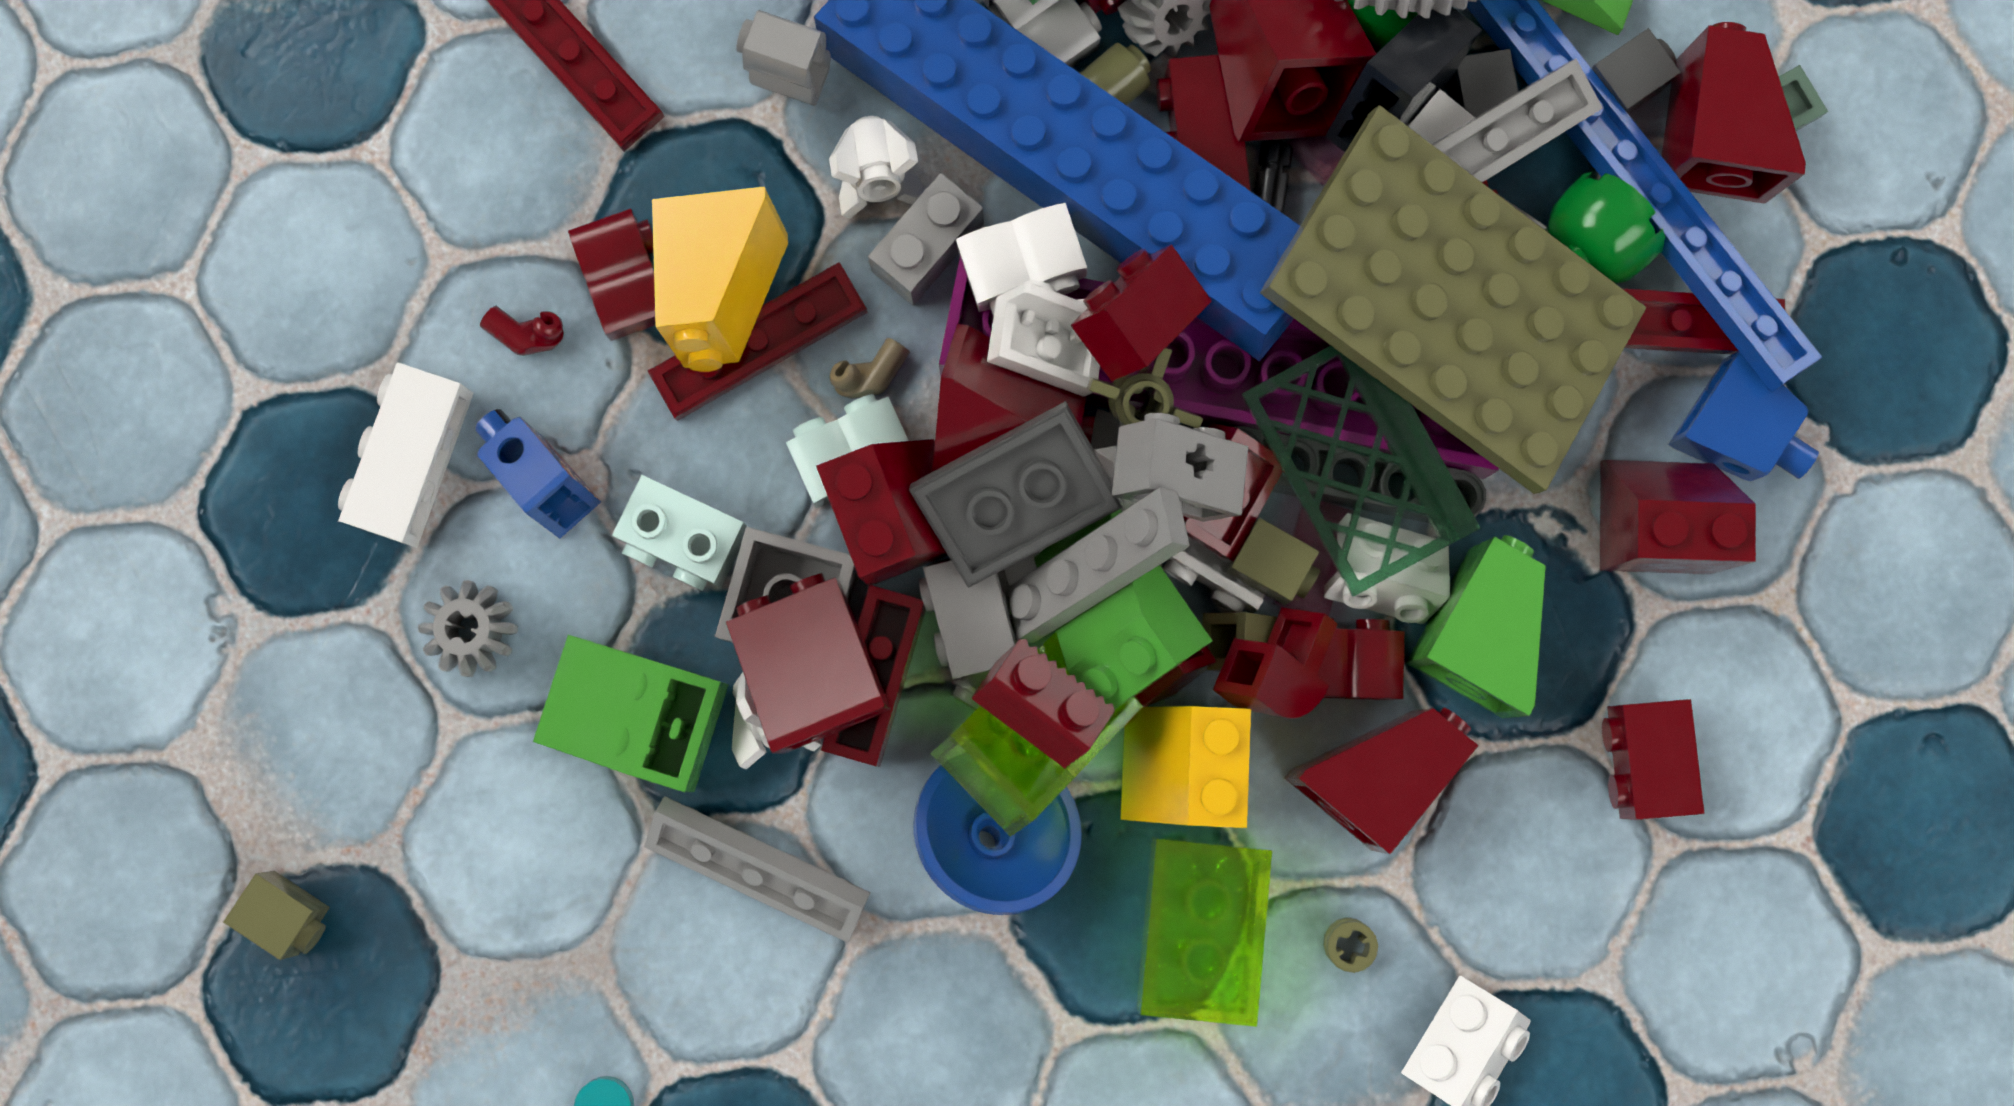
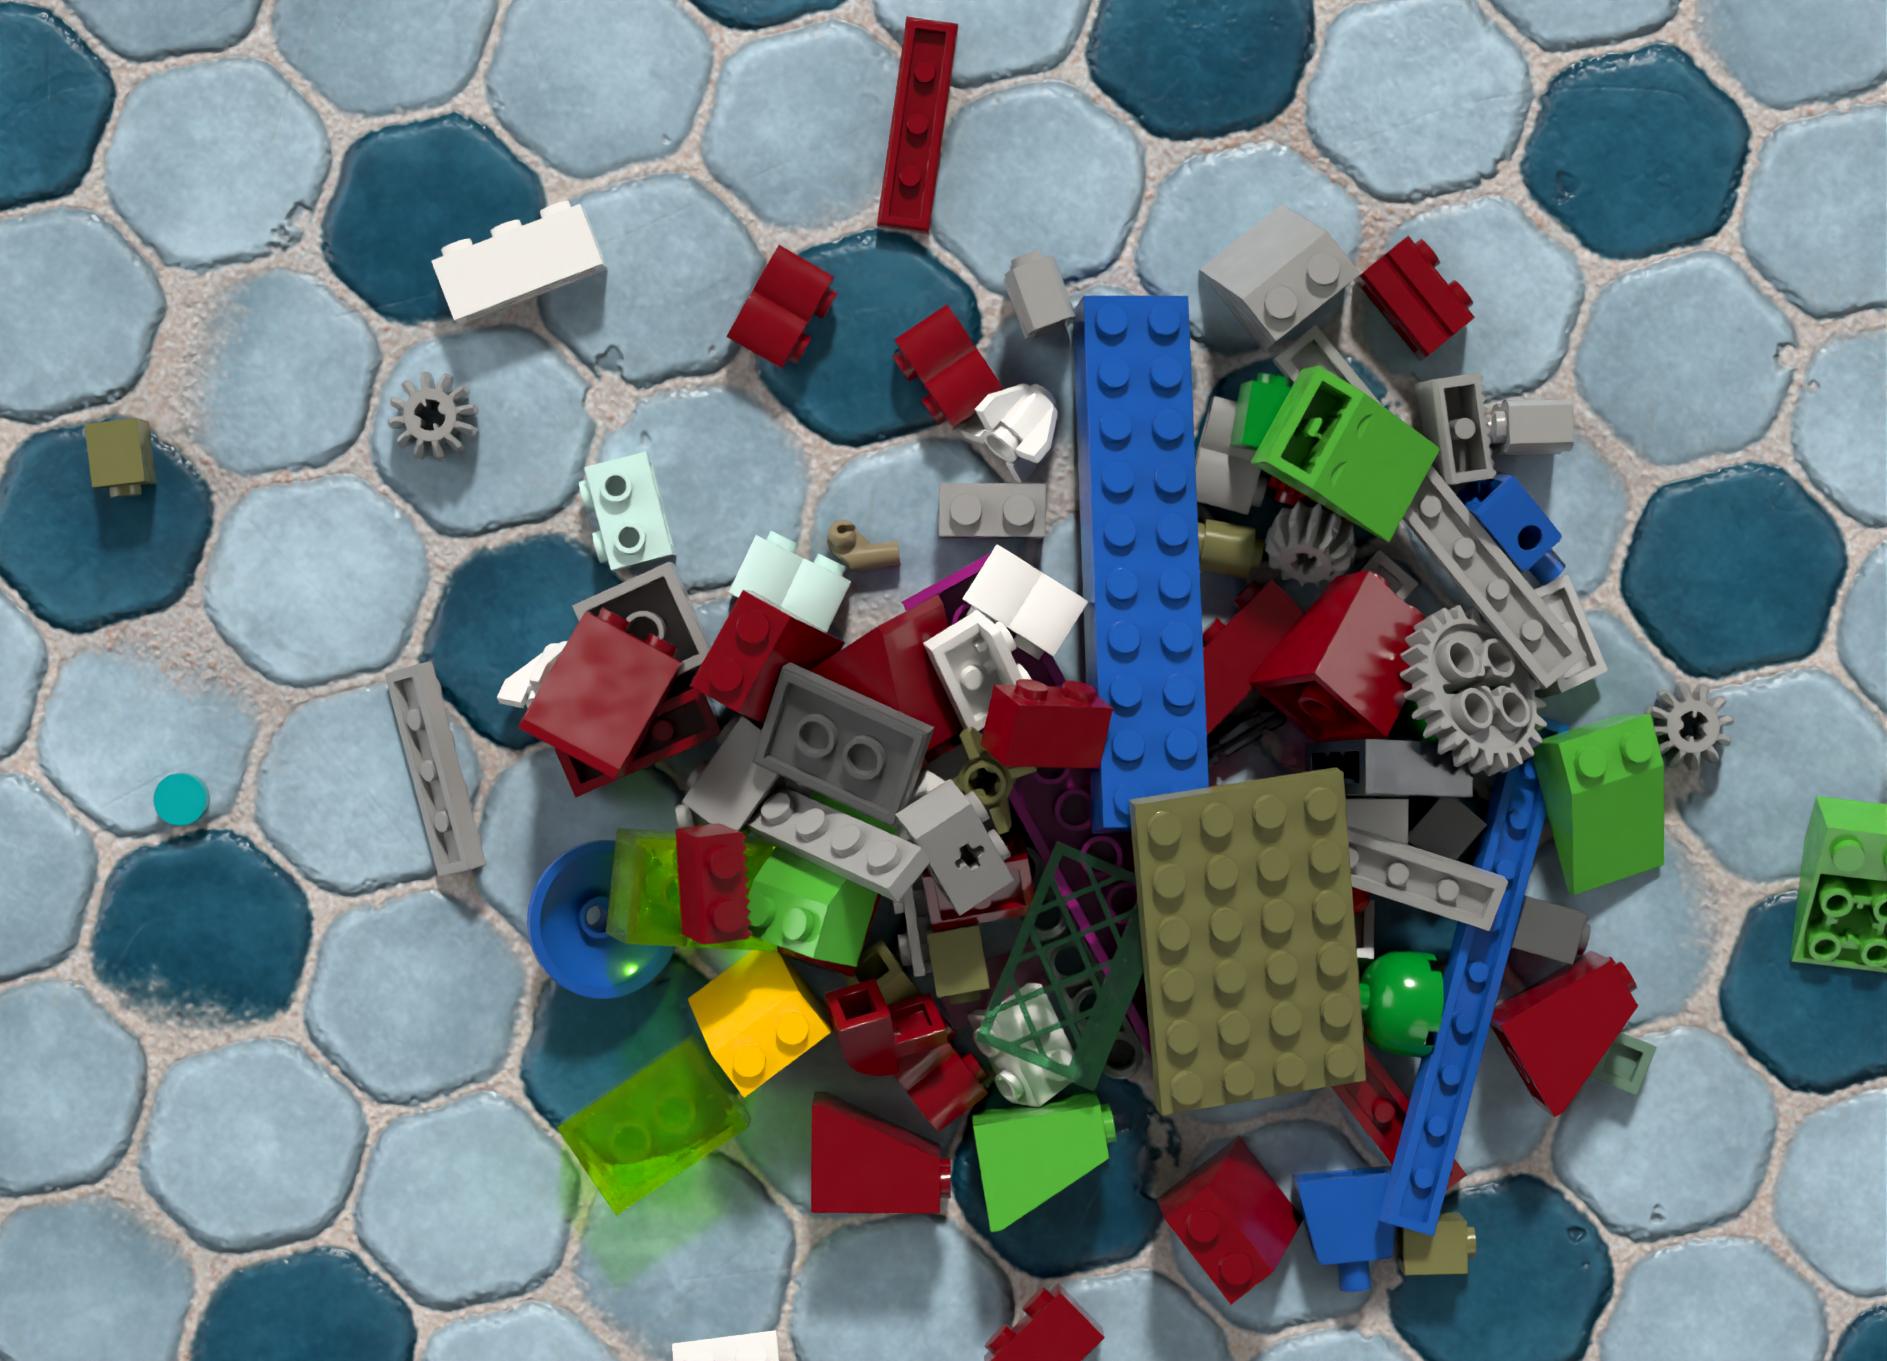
camera: 50 degrees right, 5 degrees up
blue torso [475,409,601,539] -> none
dark red arm [480,305,564,356] -> none
bright green slope [533,635,729,792] -> none
dark red tile [648,262,868,421] -> none
yellow slope [652,187,788,372] -> none
olive bush [1323,917,1378,973] -> none
none -> dark red brick [892,305,1004,430]
none -> olive brick [1397,1212,1476,1275]

